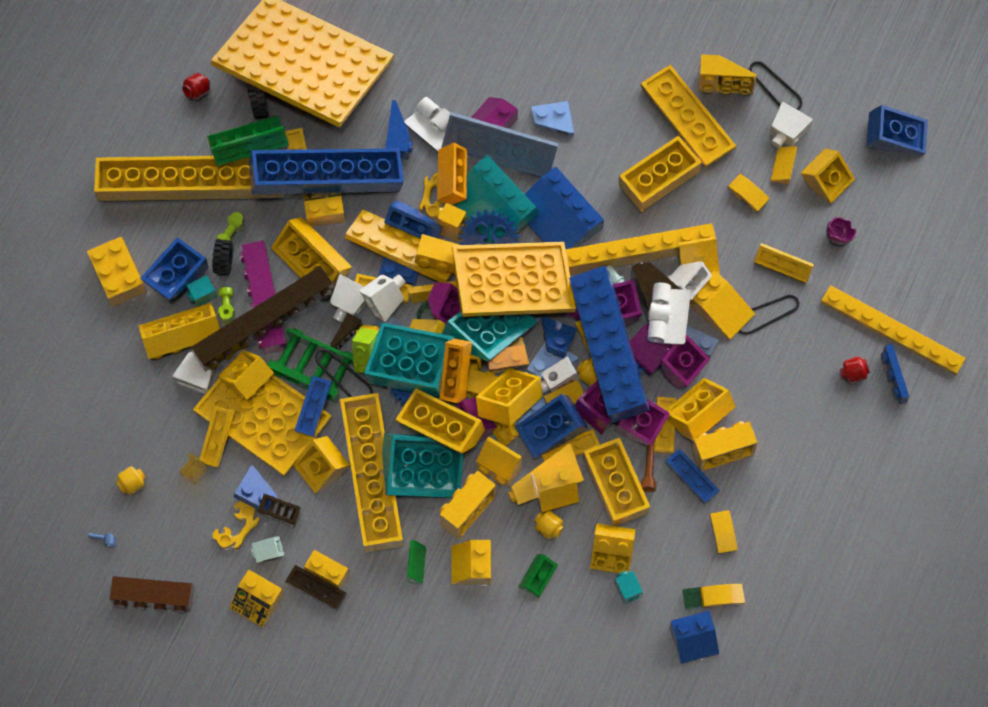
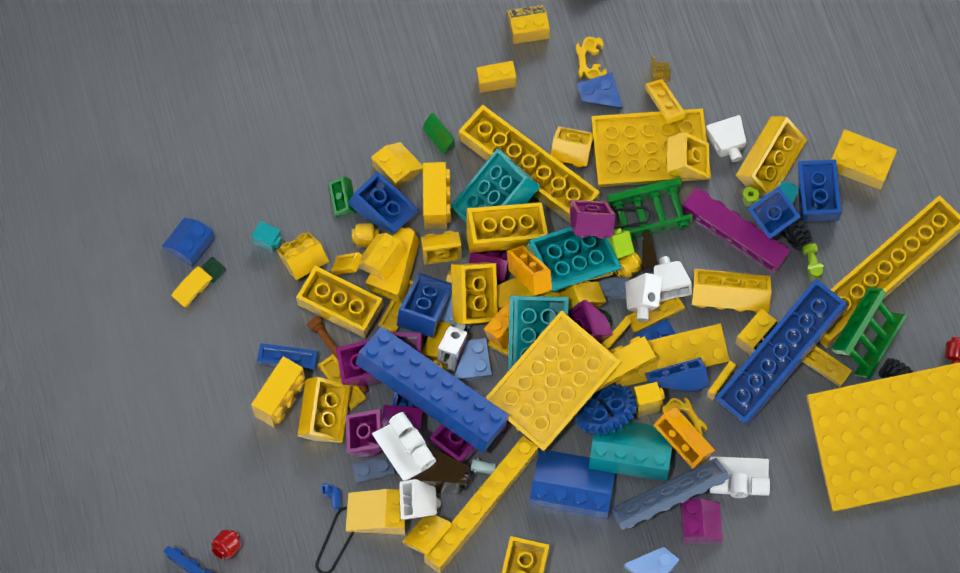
camera: 140 degrees right, 0 degrees up
yellow head [115,466,146,496] -> none
dark brown brick [191,266,334,372] -> none
light aqua brick [251,536,284,562] -> none
dark brown slope [257,493,301,528] -> none
dark brown plate [285,565,347,611] -> none
blue plate [294,376,332,437] -> none
blue slope [385,100,413,160] -> none
blue wing [541,316,578,358] -> none
yellow slope [709,510,738,553] -> none
none -> blue arm [320,483,342,510]
none -> yellow tile [331,252,363,275]
none -> blue slope [348,171,419,234]
none -> magenta slope [570,200,615,239]
none -> yellow tile [707,361,736,401]
none -> blue slope [747,186,801,239]

